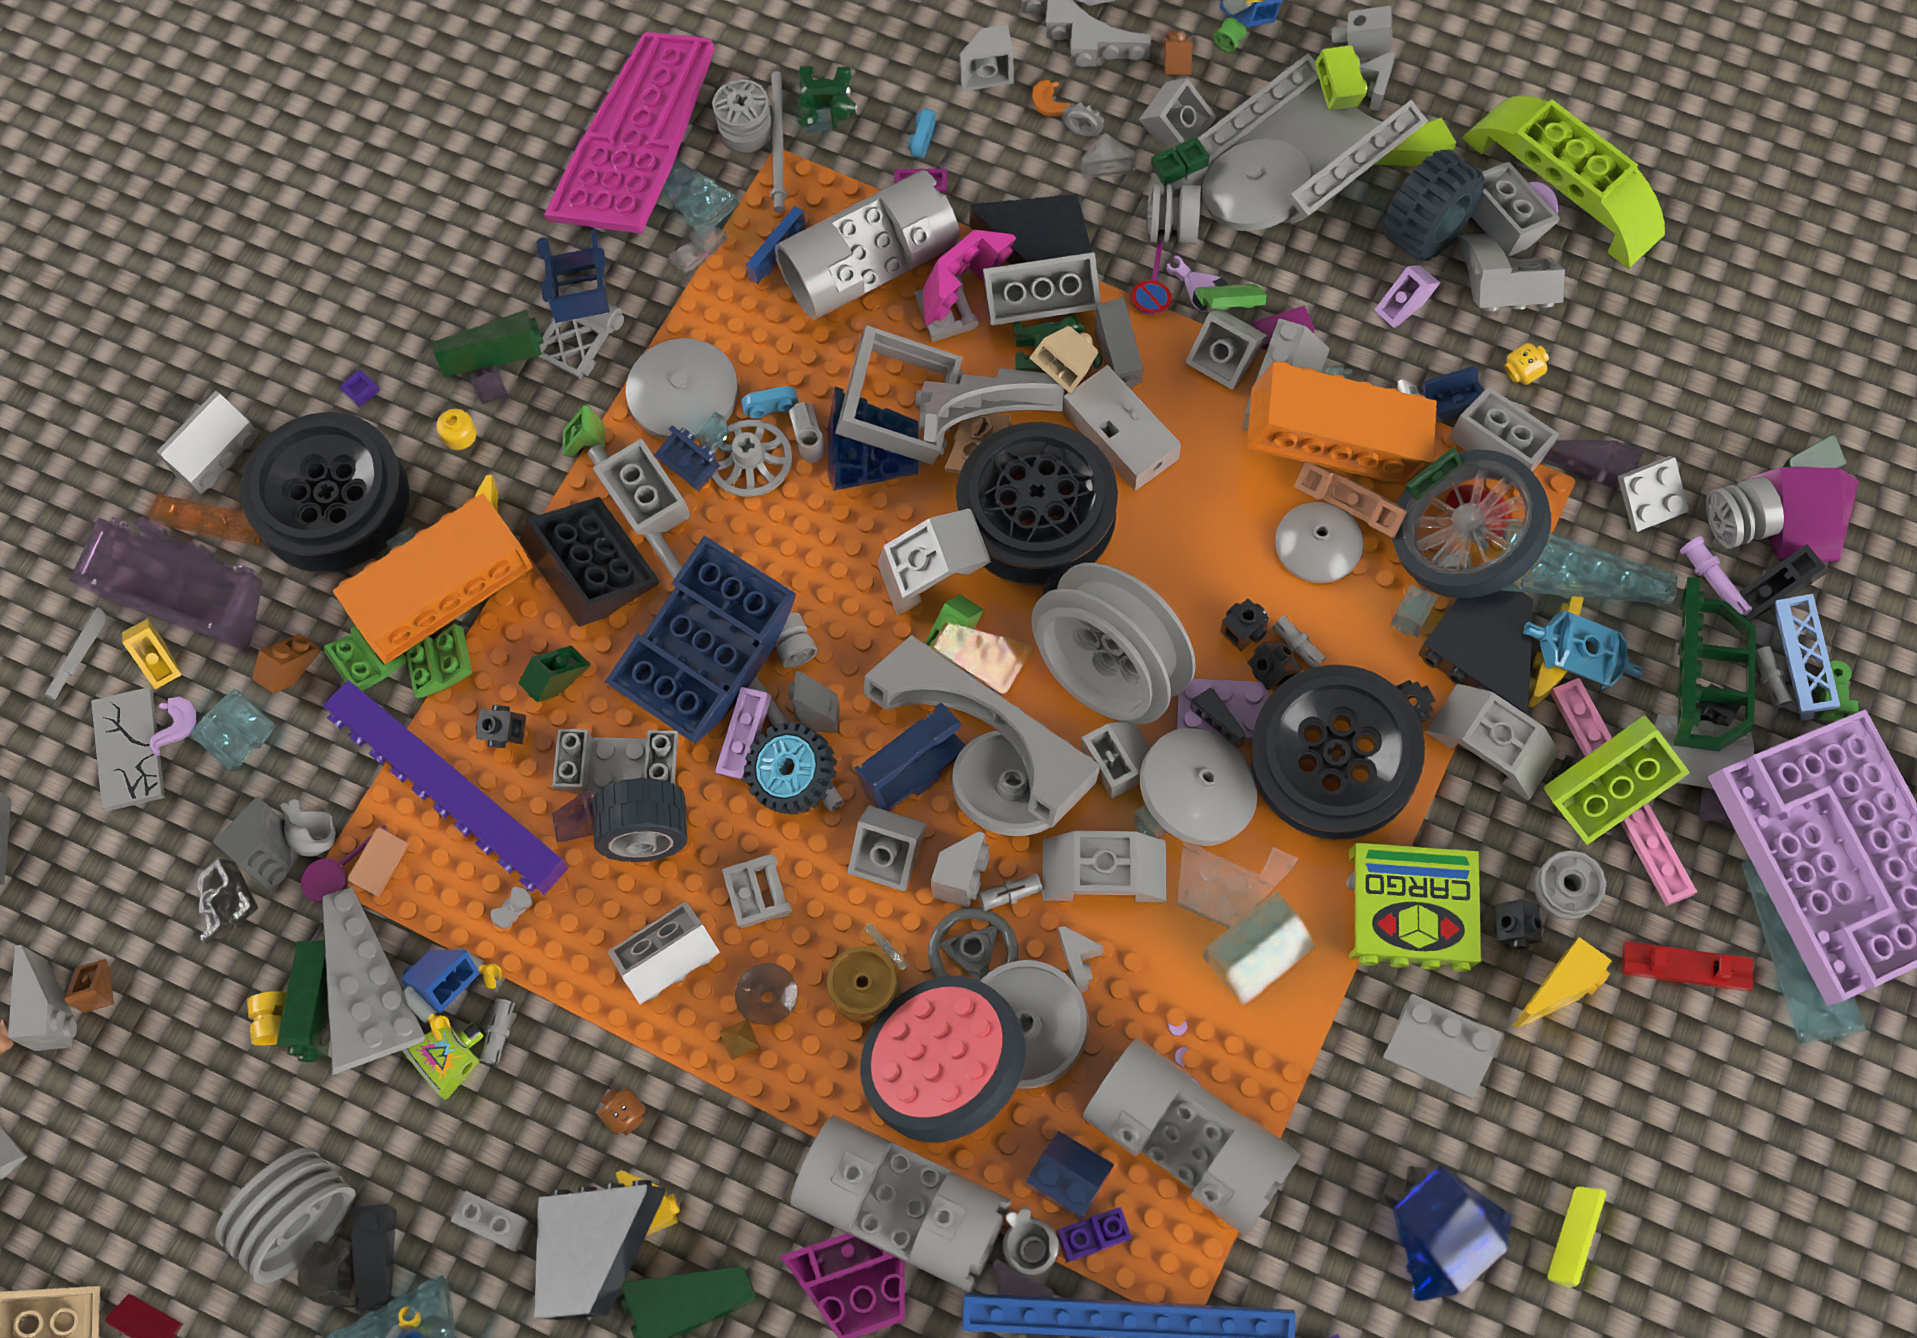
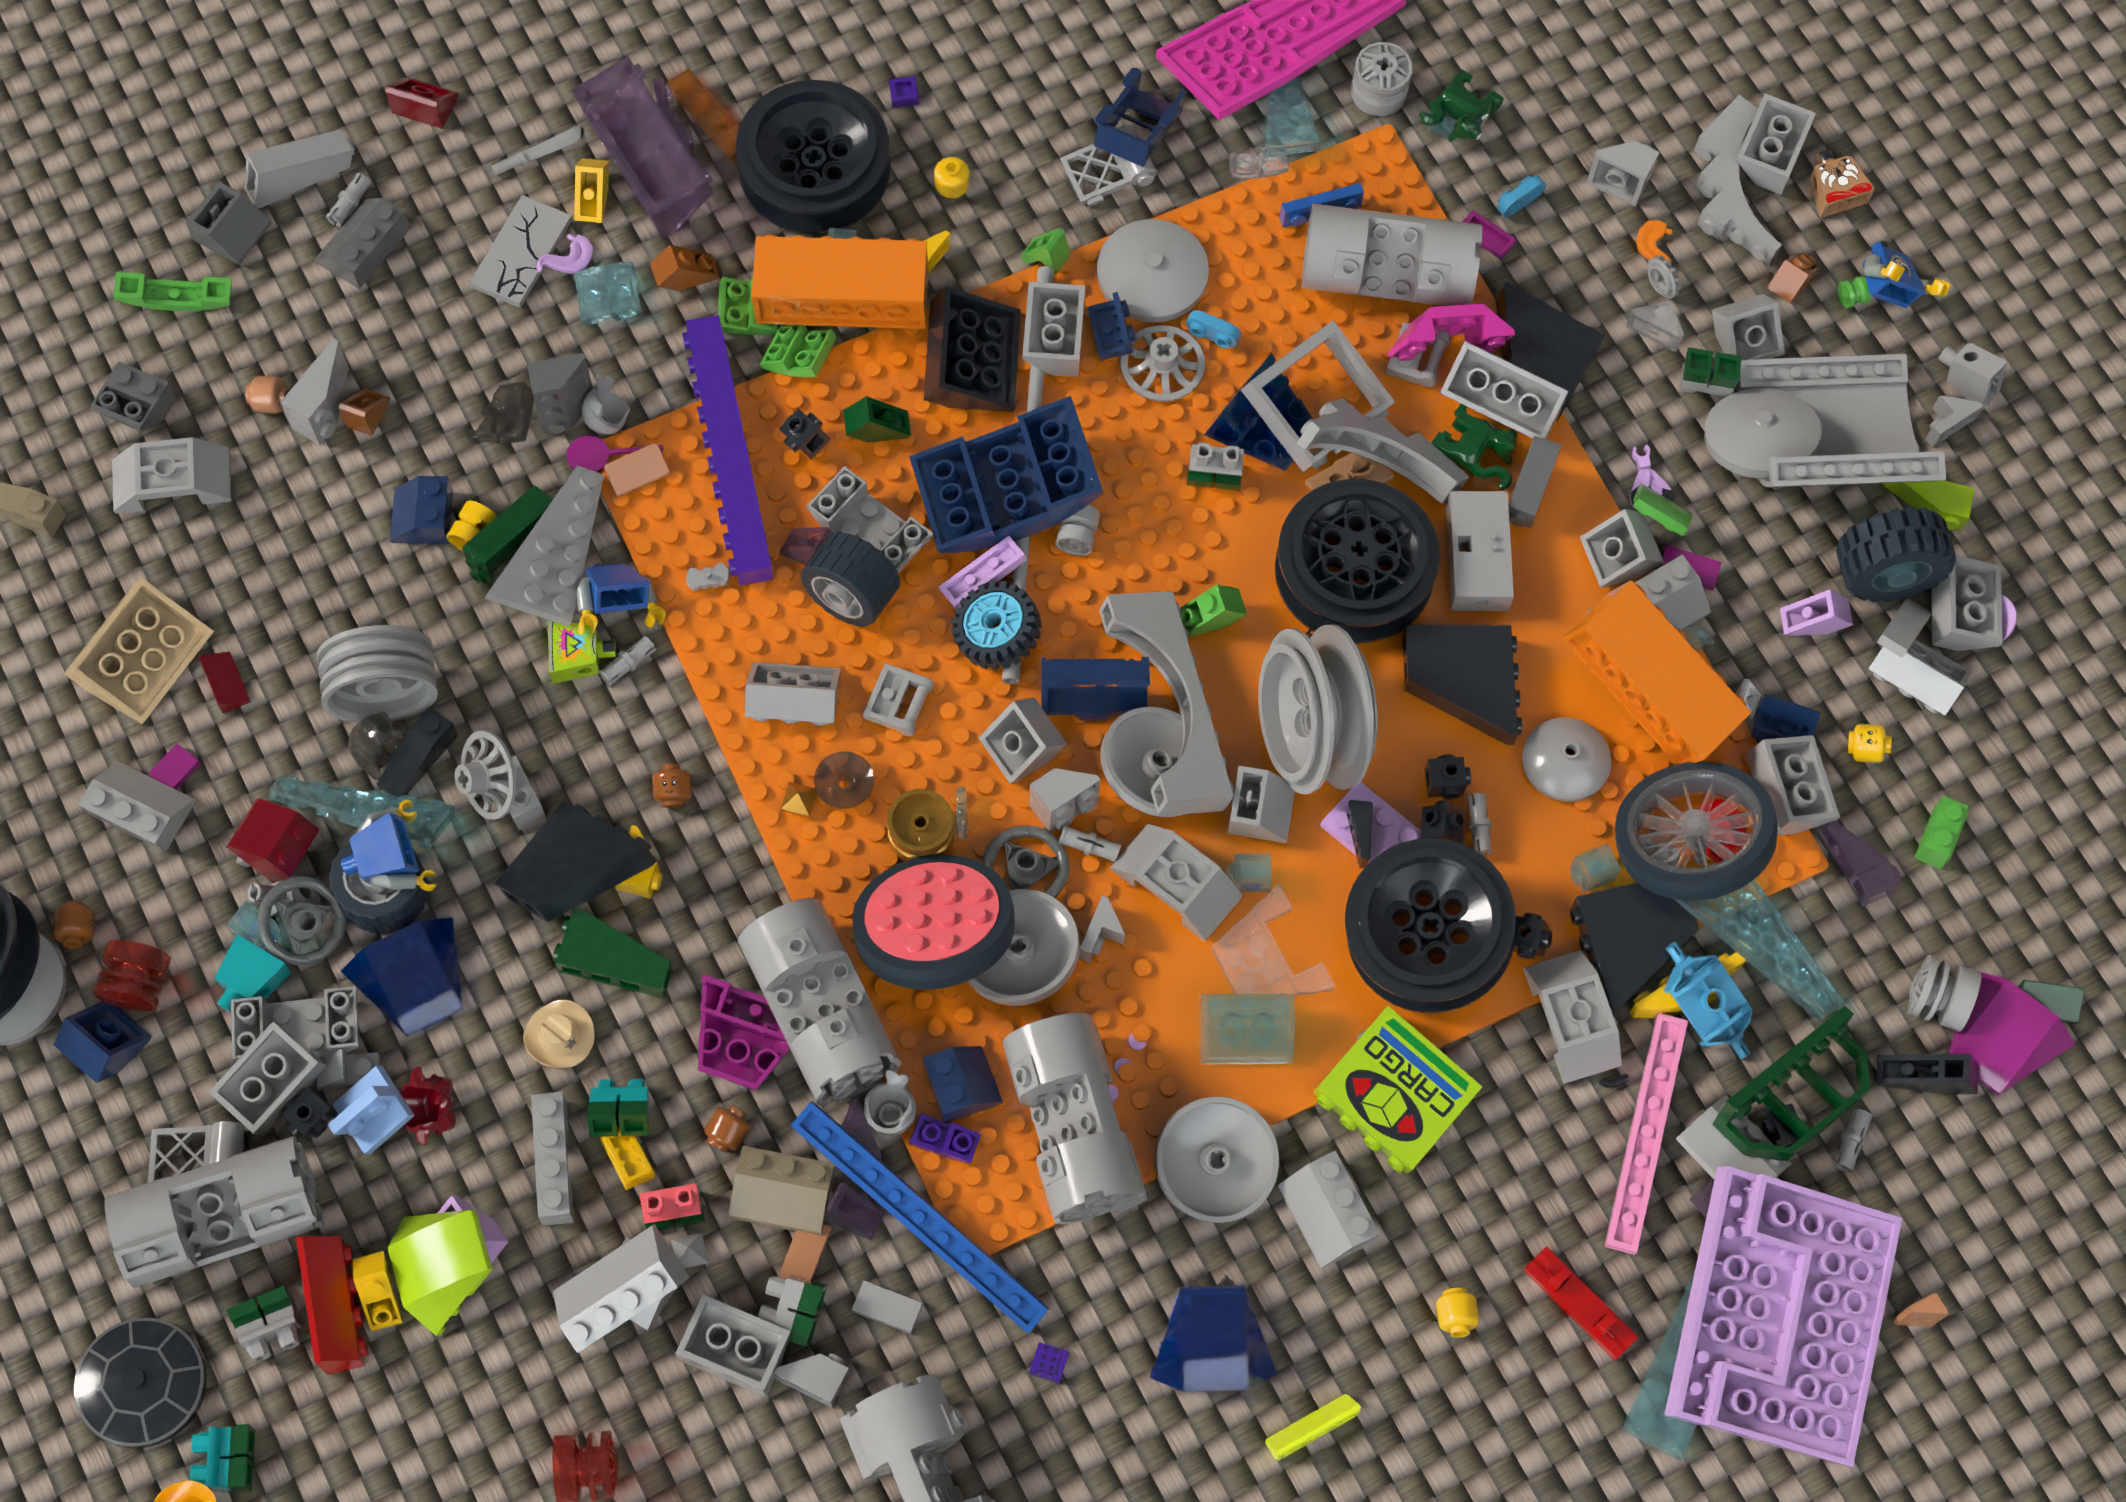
camera: 30 degrees right, 0 degrees up
slope [157,391,259,495] -> none
dark green slope [432,310,544,377] -> none
clear purple slope [470,365,509,405] -> none
clear light blue plate [698,412,728,450] -> none
light grey bar [771,71,787,213] -> none
light grey piece [789,402,825,462] -> none
dark grey slope [789,671,840,733] -> none
light grey slope [877,509,991,615] -> none
clear yellow wing [930,623,1035,696] -> none
tan torso [1030,326,1098,393] -> none
piece [1131,241,1172,315] -> none
light grey dish [1140,728,1257,846] -> none
light grey wheel [1147,183,1200,244] -> none
nougat slope [1294,462,1407,537] -> none
lime brick [1314,45,1367,111] -> none
dark green slope [1405,447,1464,500] -> none
lime slope [1461,96,1665,269] -> none
black brick [1495,899,1543,950] -> none
yellow slope [1513,937,1612,1029] -> none
light grey wheel [1534,850,1606,921] -> none
lime slope [1543,715,1690,845] -> none
plate [1618,456,1689,532] -> none
lavender pin [1680,536,1752,616] -> none
light blue fence [1775,594,1840,721] -> none
bright green leg [1817,660,1859,721] -> none
none -> dark blue slope [390,476,453,544]
none -> light grey wheel [455,730,516,820]
none -> light grey dish [1154,1097,1279,1223]
none -> light grey hips [1186,443,1244,491]
none -> black slope [1402,625,1522,745]
none -> yellow head [1436,1288,1479,1338]
none -> bright green brick [1914,796,1970,869]

